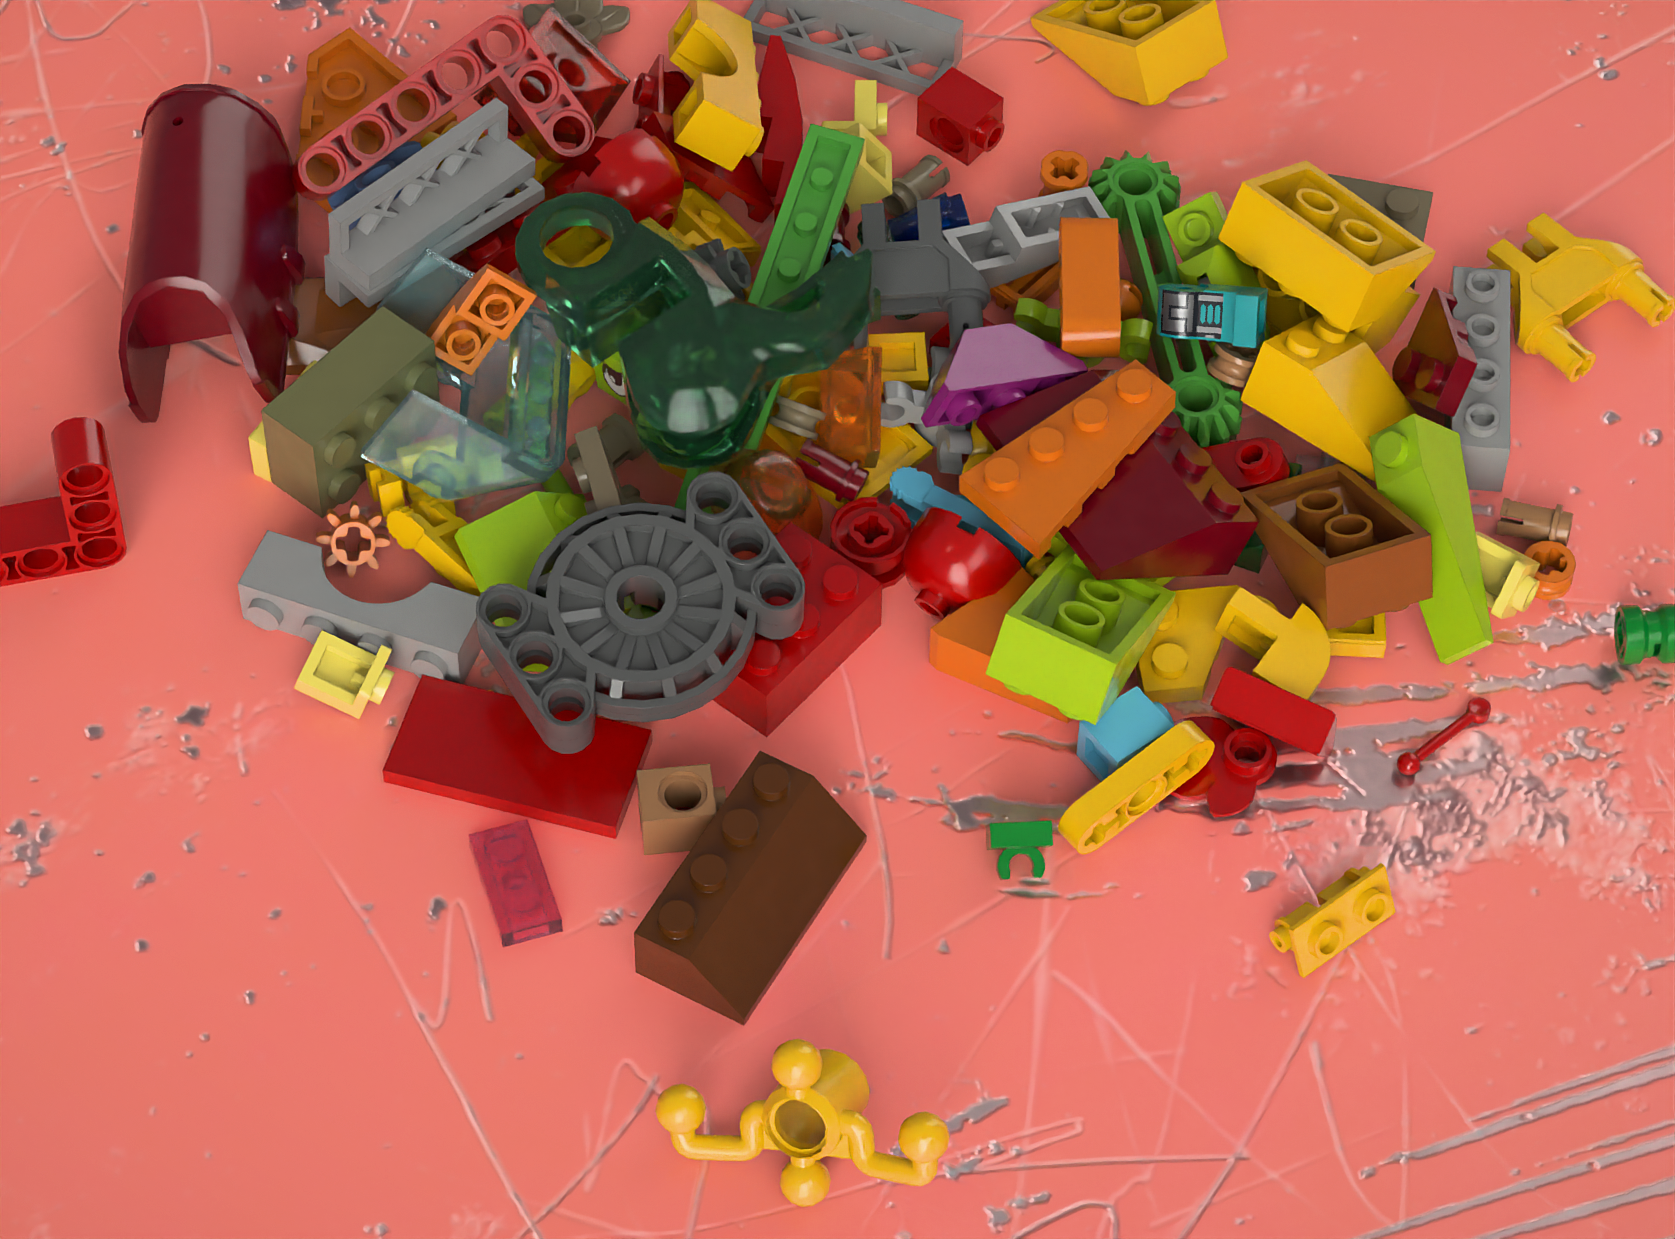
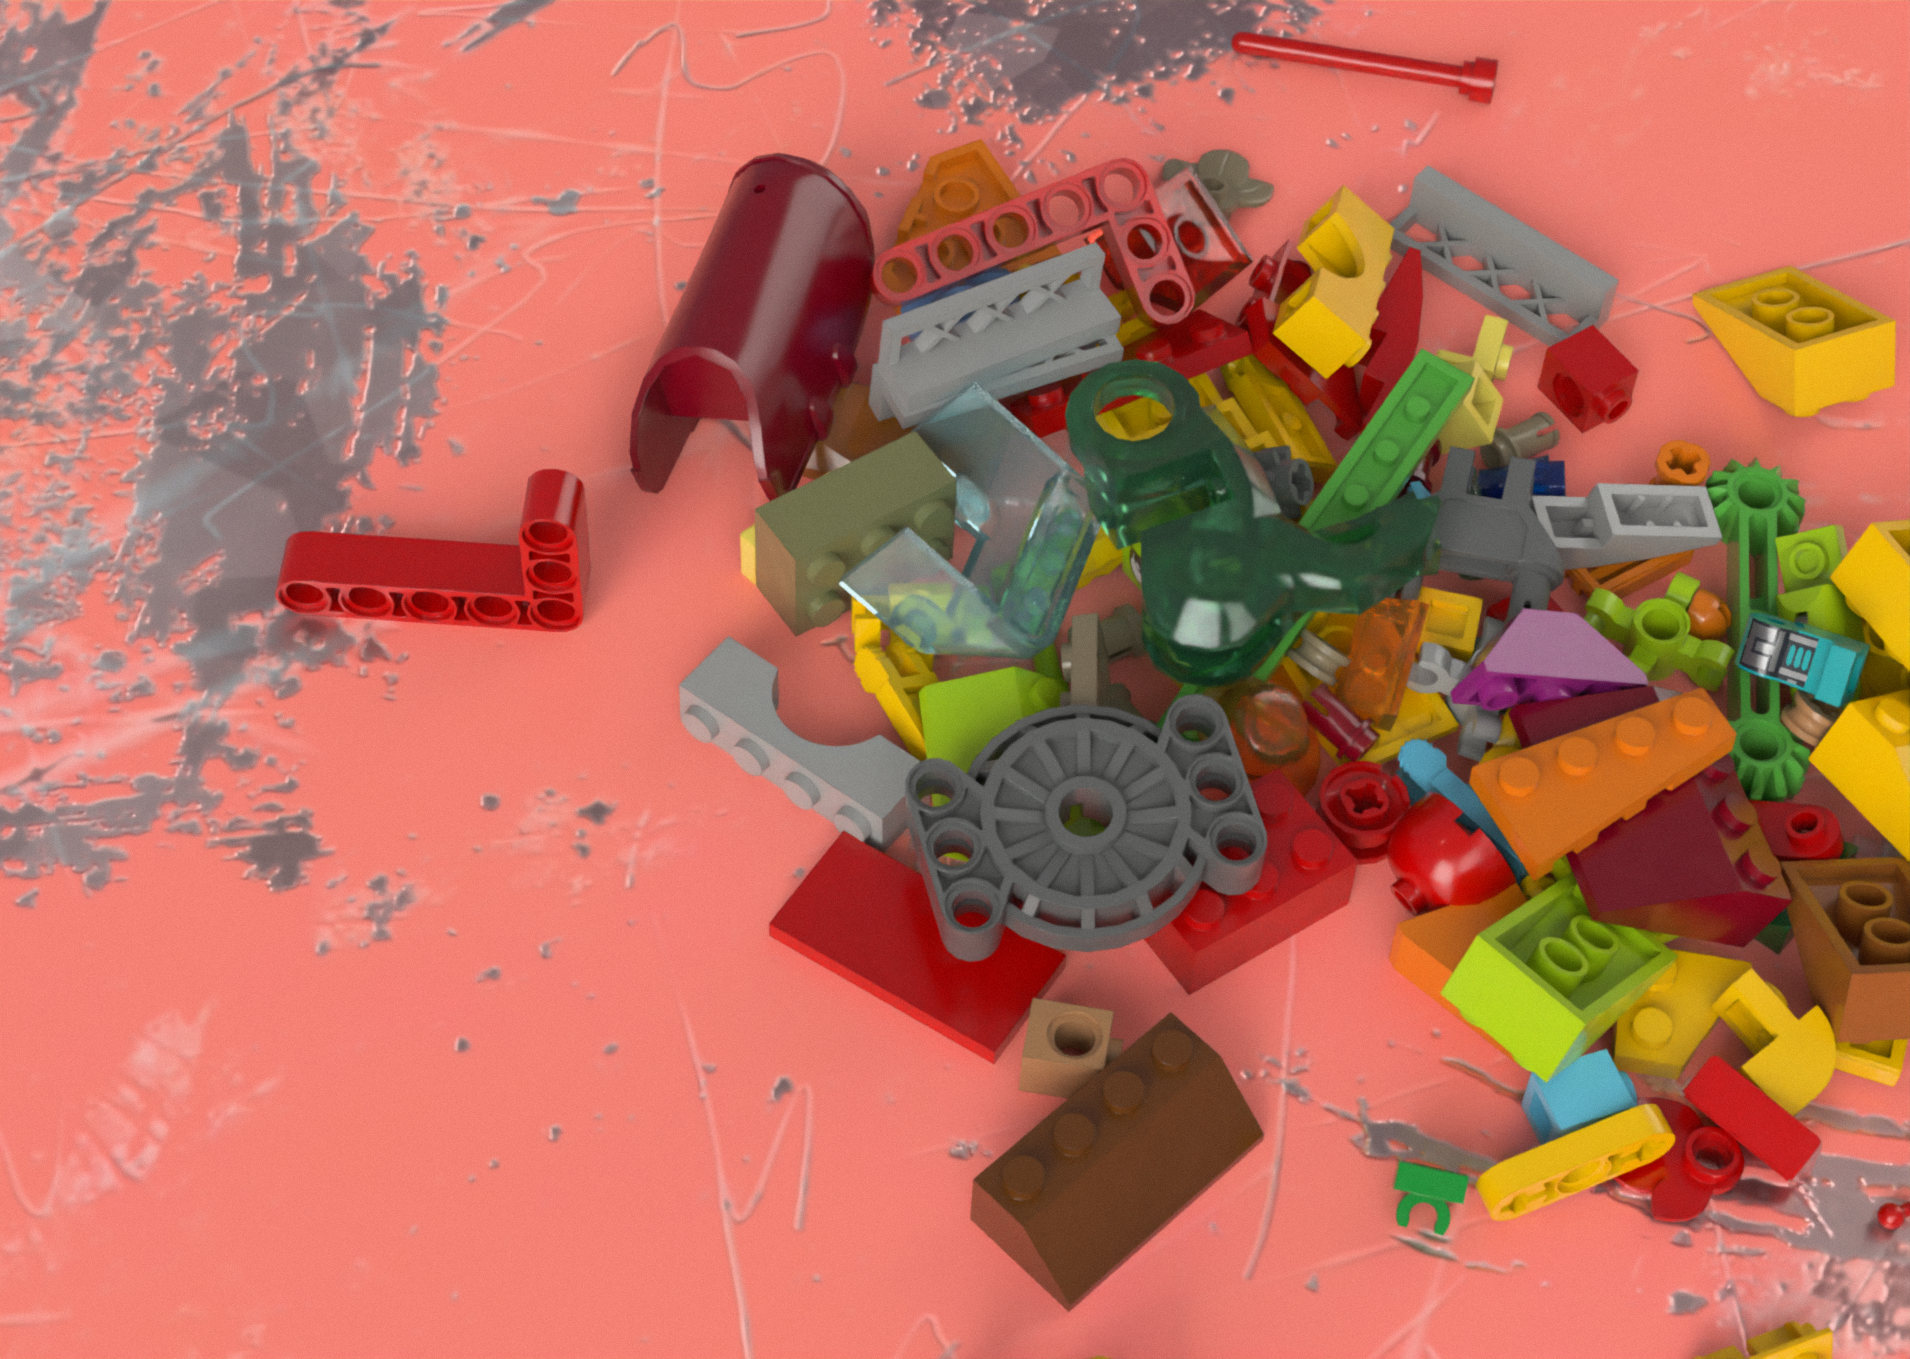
camera: 15 degrees right, 0 degrees up
light yellow bracket [294,630,395,719] -> none
orange gear [316,500,390,578] -> none
orange slope [425,264,537,376] -> none
clear pink plate [468,819,563,948] -> none
red cylinder [570,128,684,244] -> none
orange beam [1059,217,1121,358] -> none

